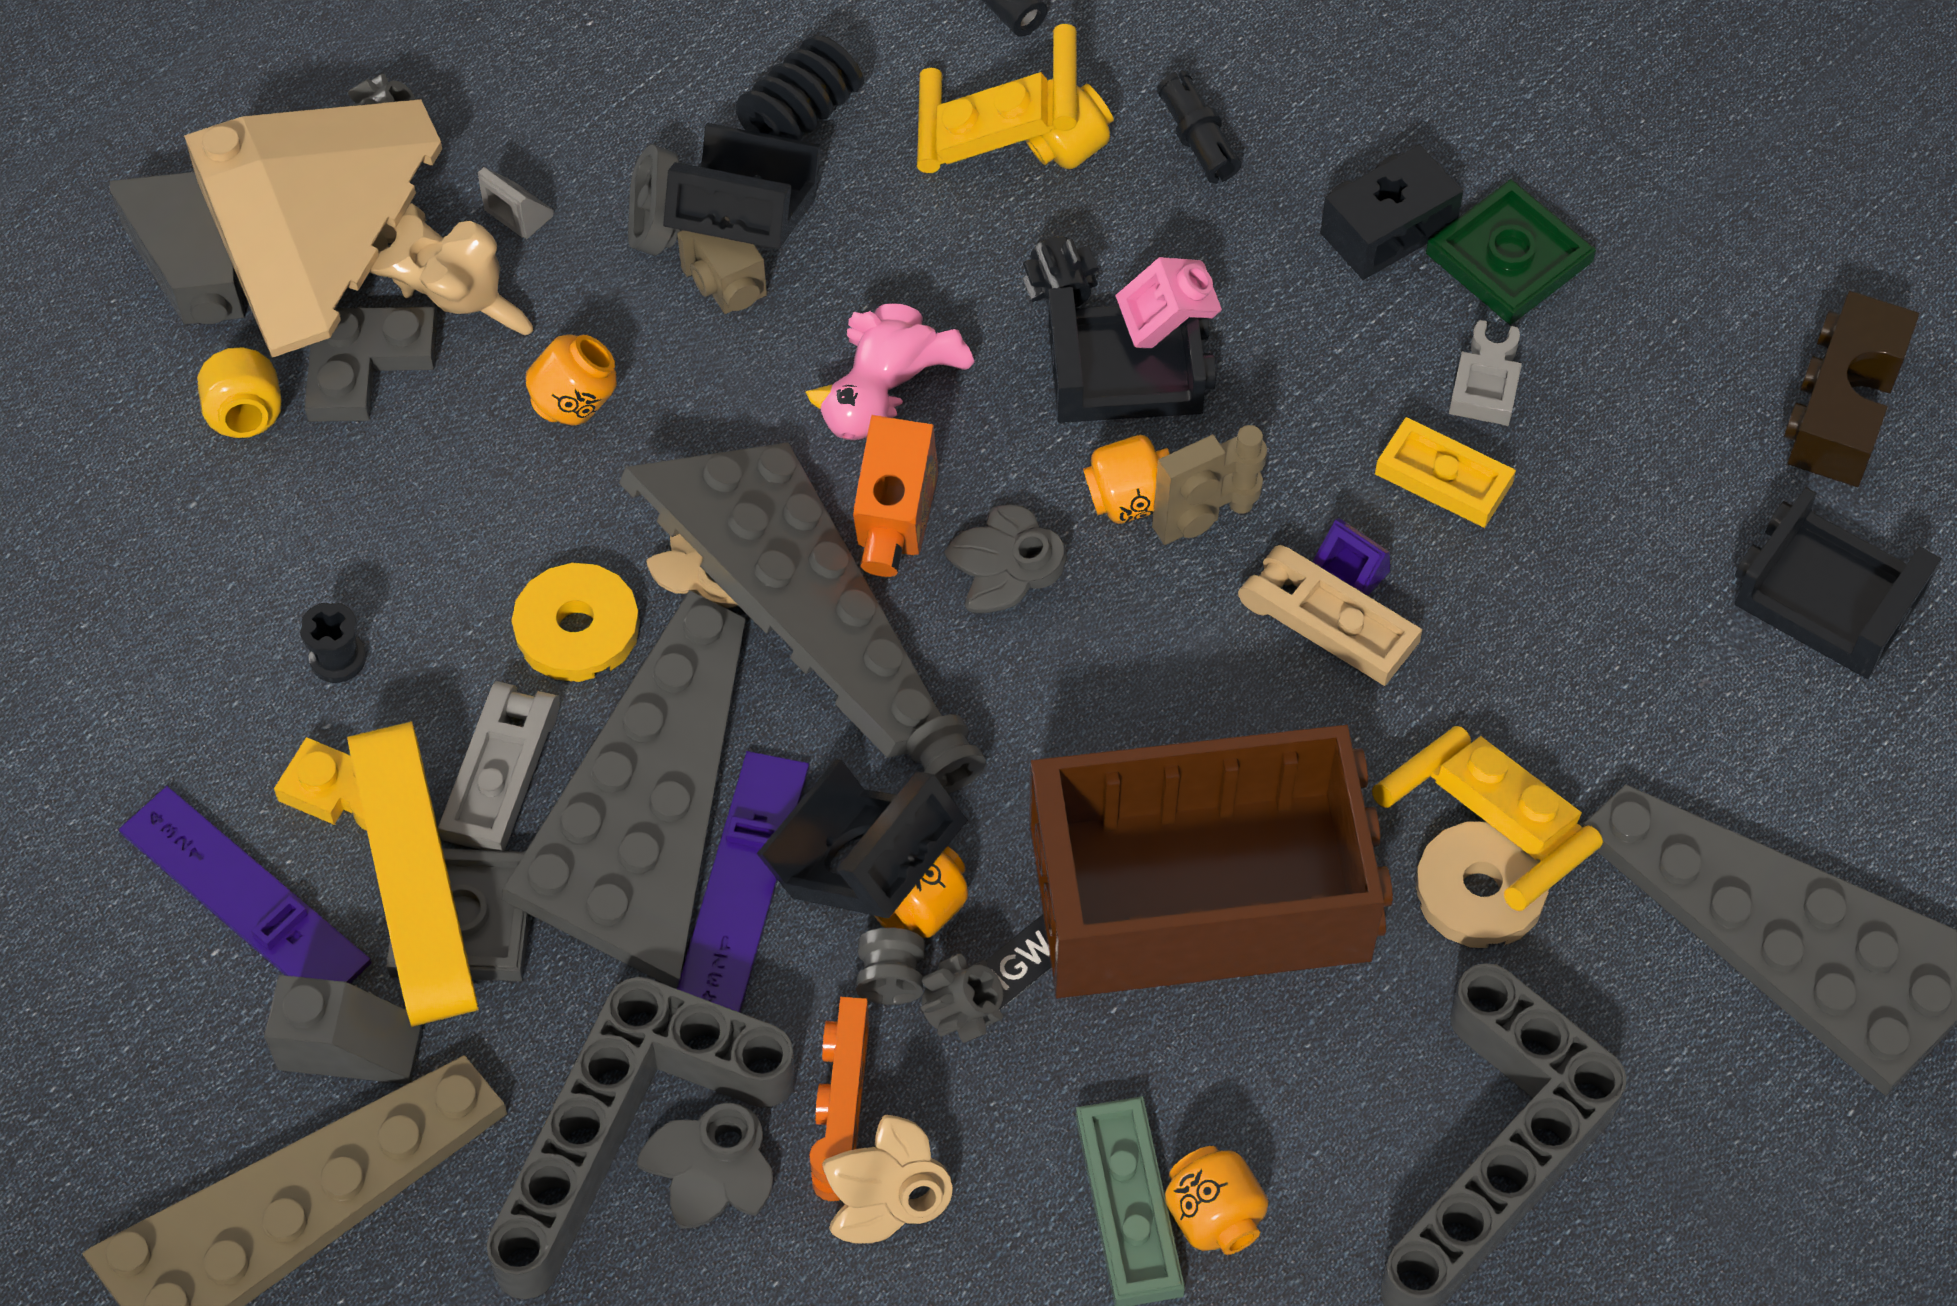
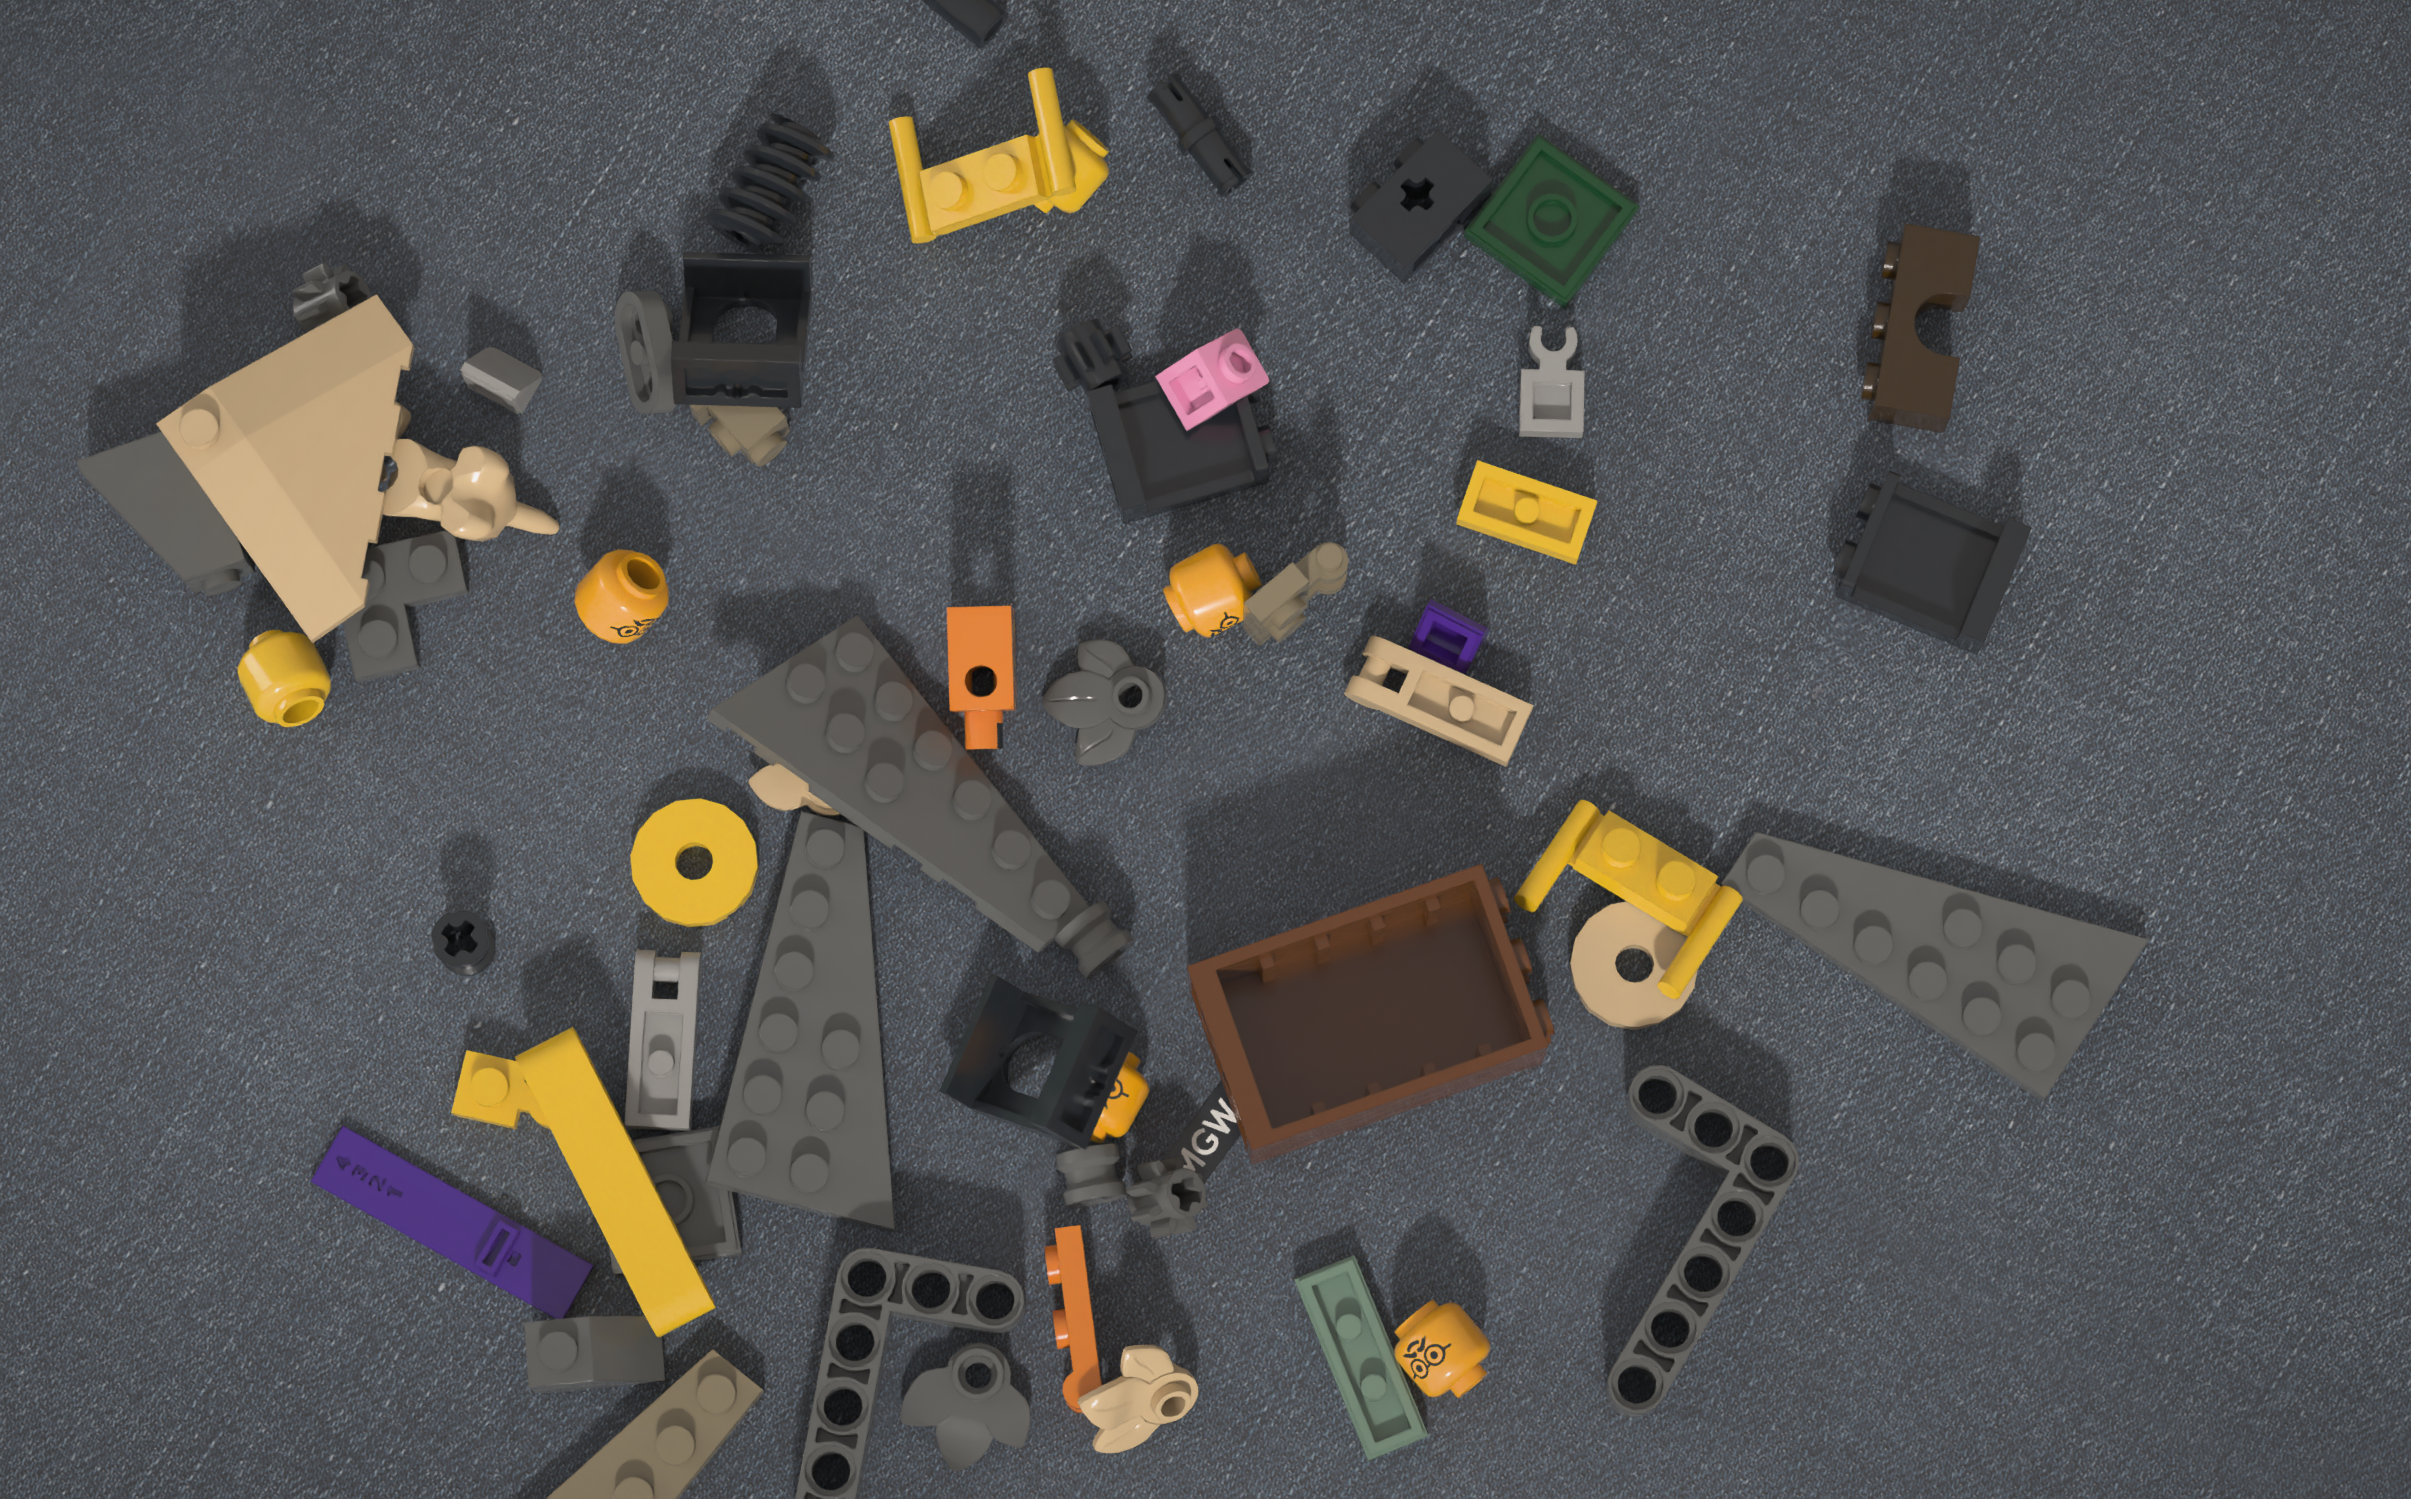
camera: 10 degrees left, 20 degrees up
dark purple piece [677,751,809,1013] -> none
bright pink animal [805,304,974,440] -> none

